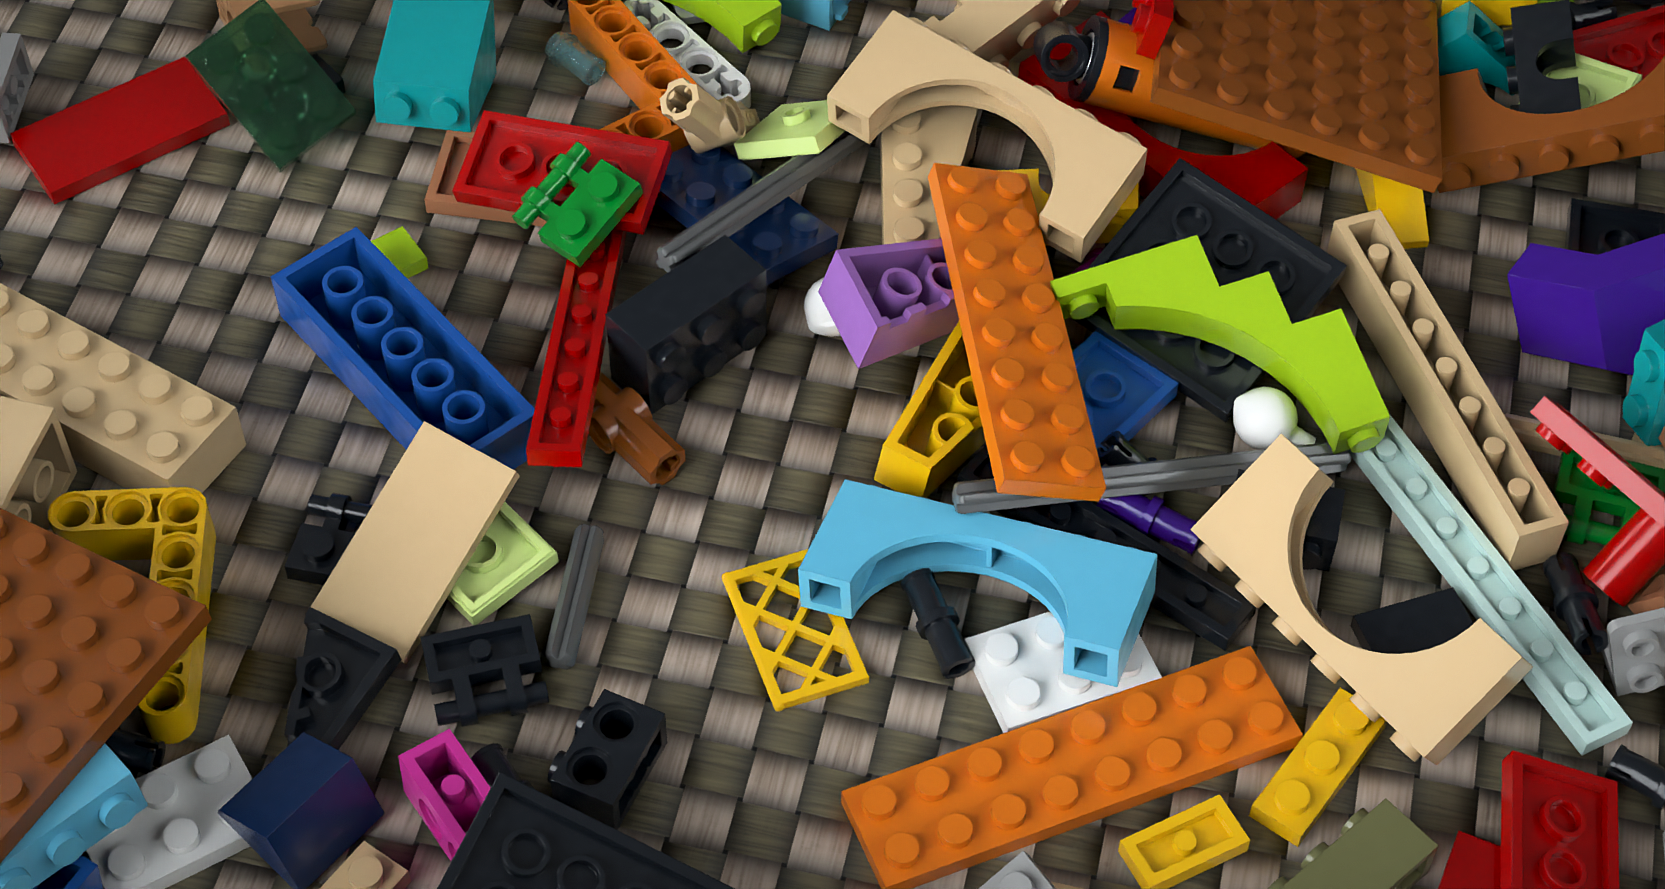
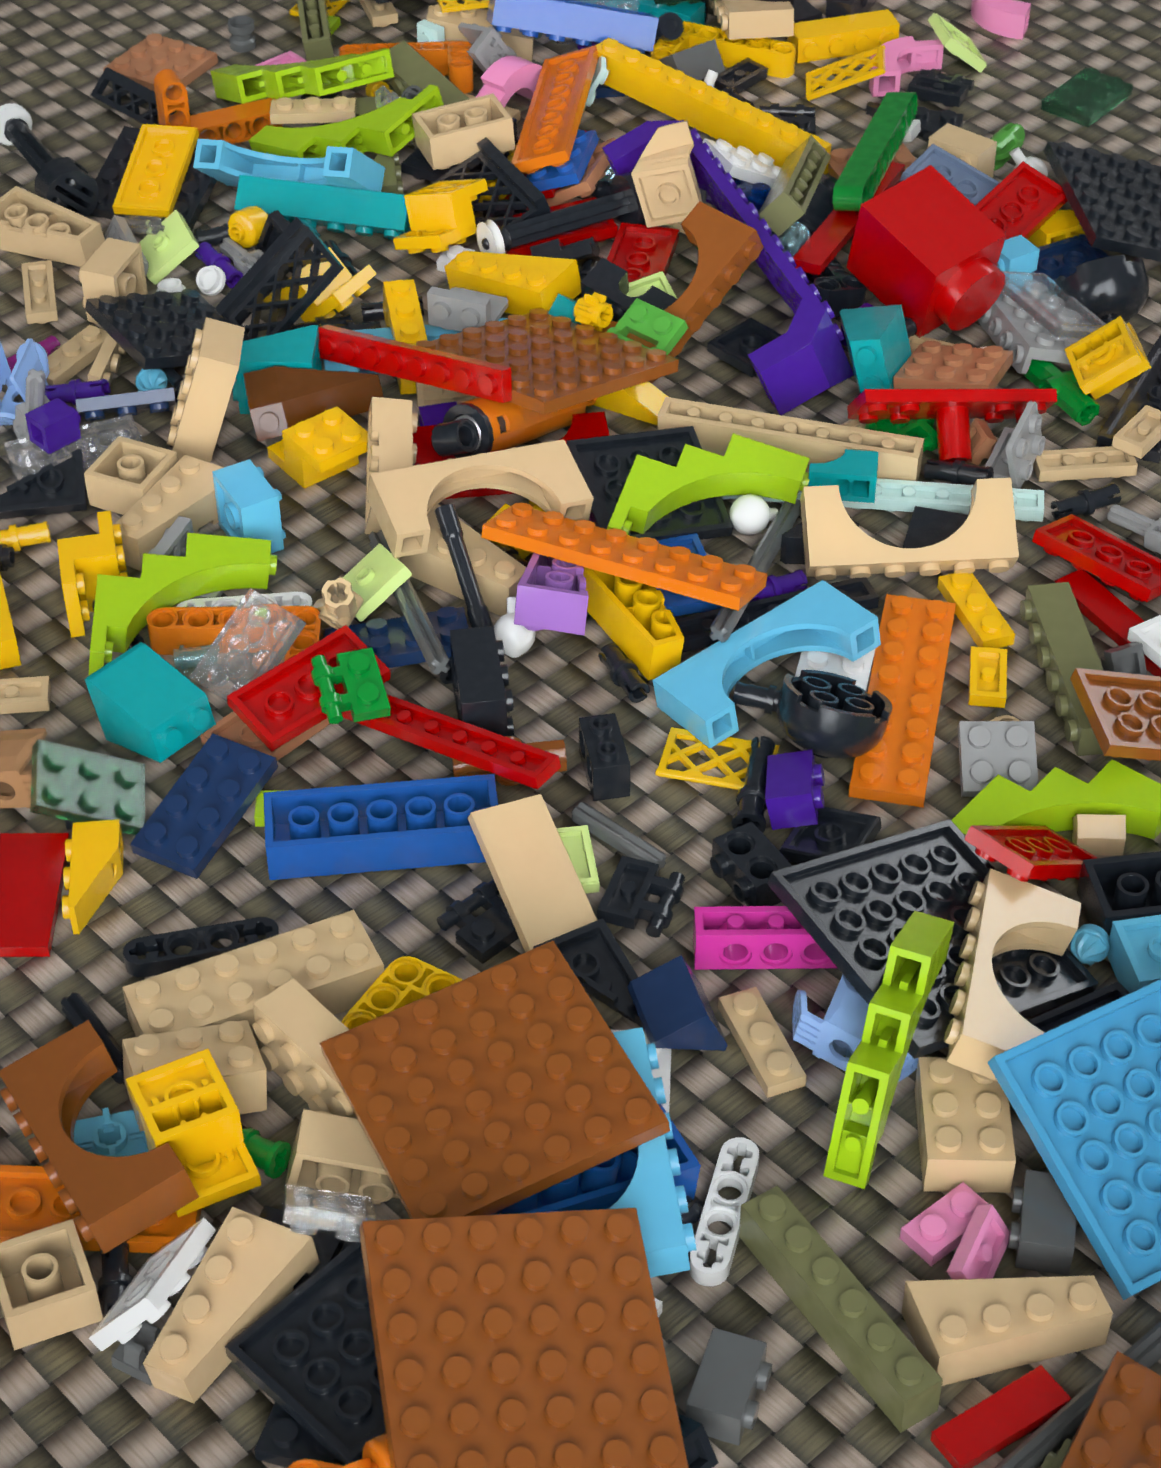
camera: 55 degrees left, 10 degrees down
none -> yellow slope [62,819,124,935]
none -> black beam [123,917,279,977]
none -> dark blue plate [130,734,278,879]
none -> clear plate [190,588,306,702]
none -> black piece [434,504,494,628]
none -> yellow gear [574,292,613,332]
none -> black brick [579,713,630,801]
none -> black pin [598,643,650,703]
none -> bright green plate [607,298,689,355]
none -> black pin [732,736,775,833]
none -> dark purple brick [765,750,825,830]
none -> black cylinder [777,670,893,759]
none -> black plate [779,807,882,864]
none -> teal arch [808,449,879,503]

